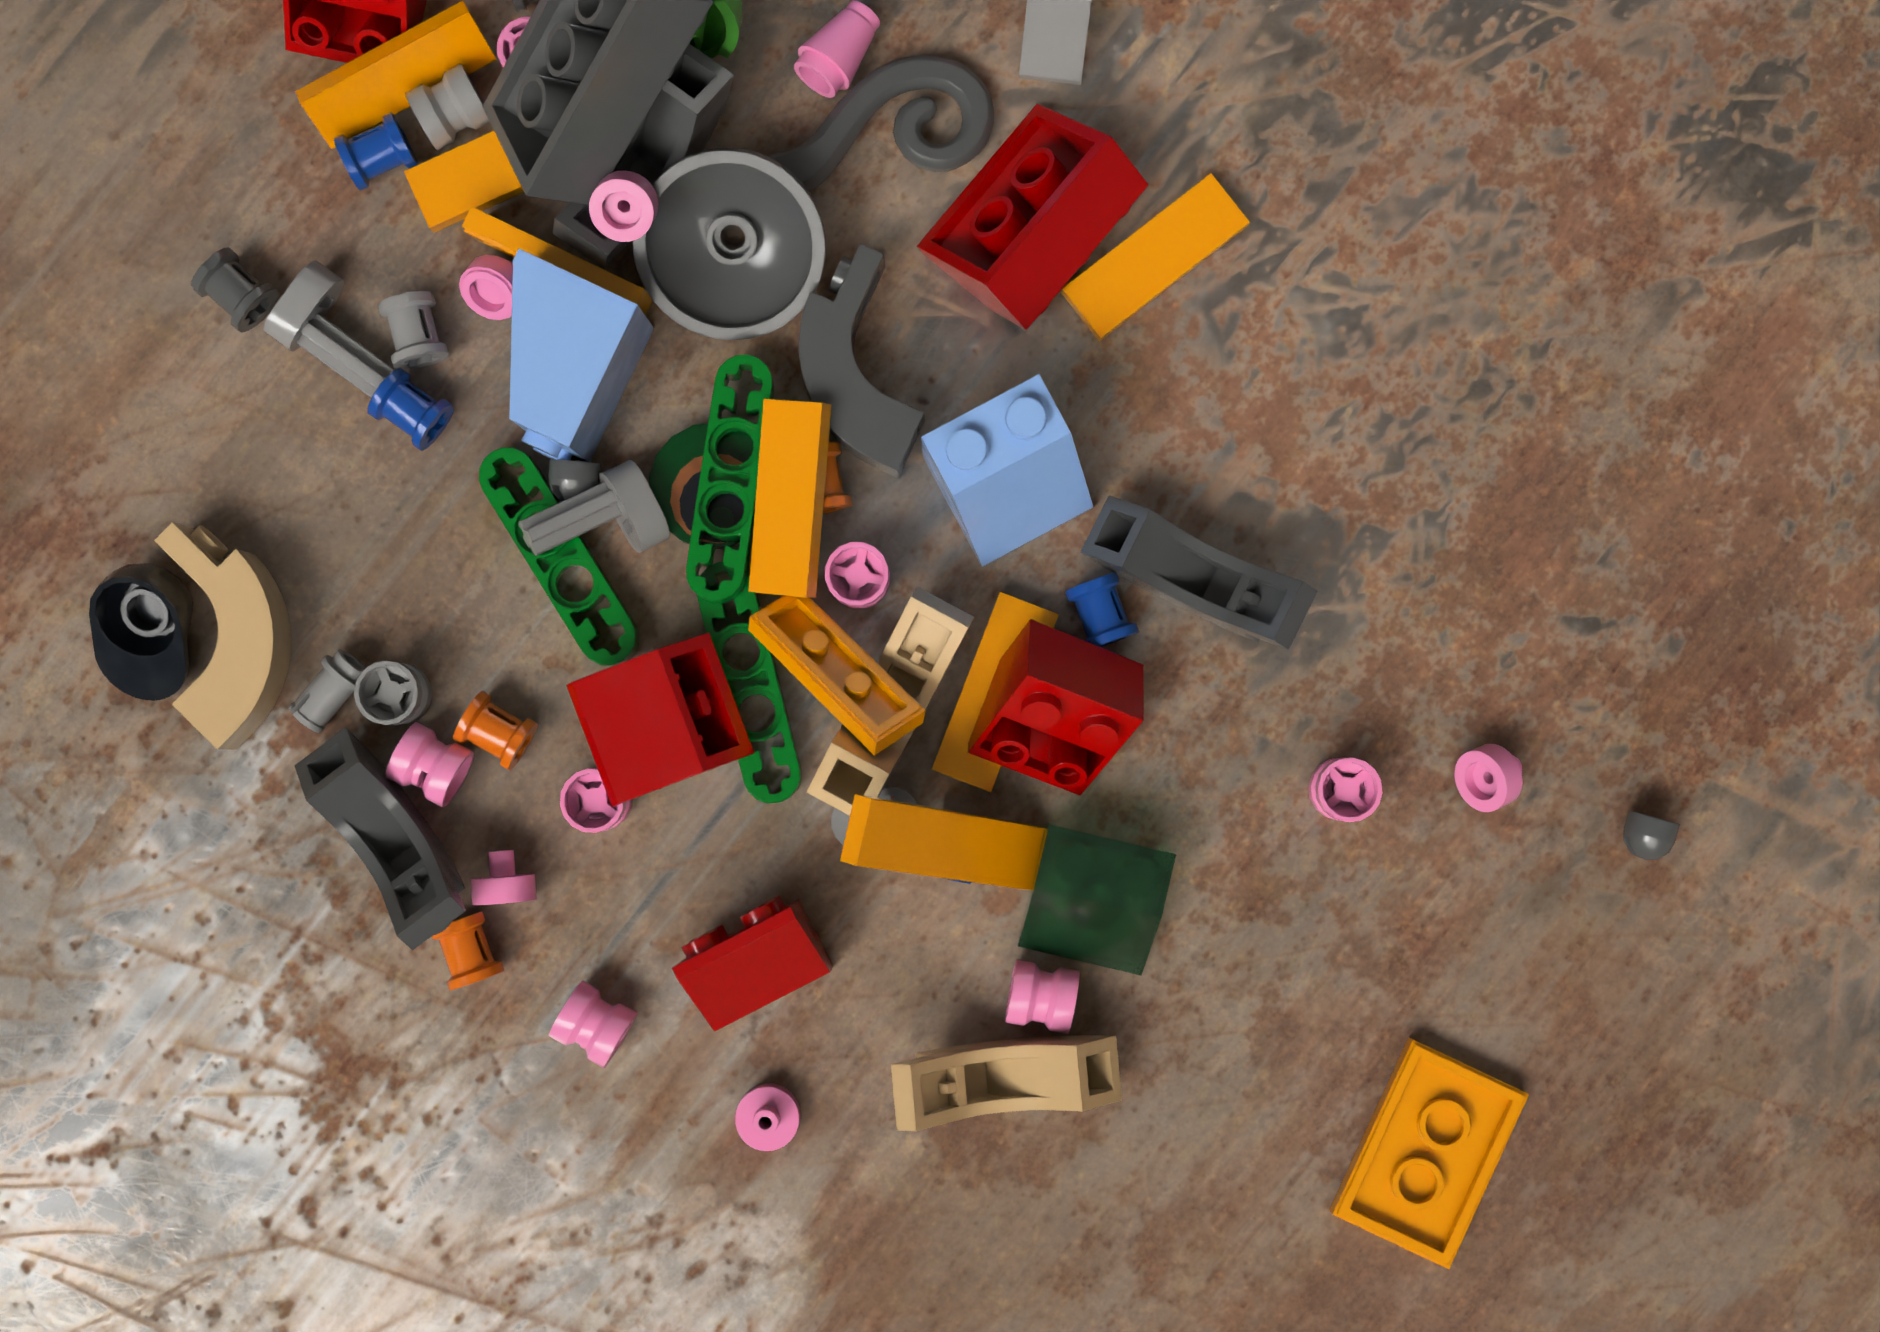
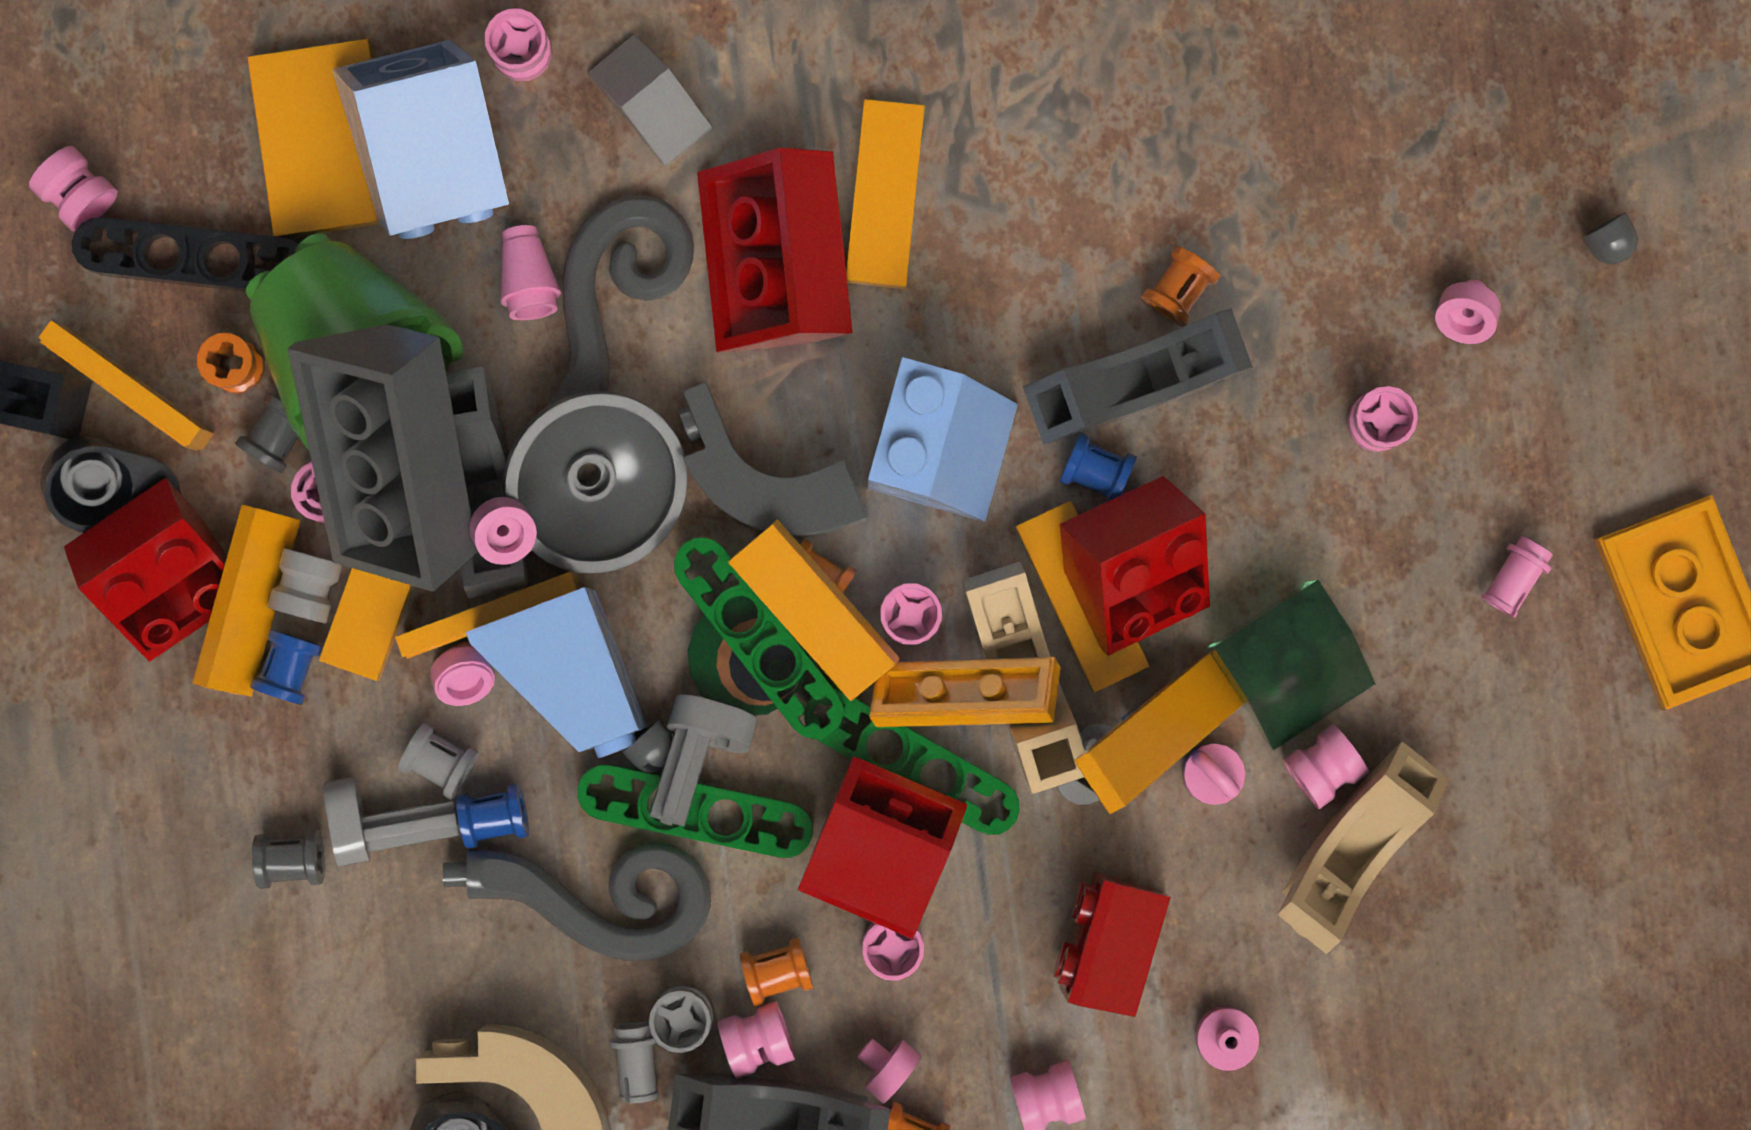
camera: 55 degrees left, 0 degrees up
none -> dark grey plant [443,843,711,961]
none -> orange bush [1141,246,1221,327]
none -> bright pink tile [1182,743,1246,805]
none -> bright pink pin [1481,536,1553,619]

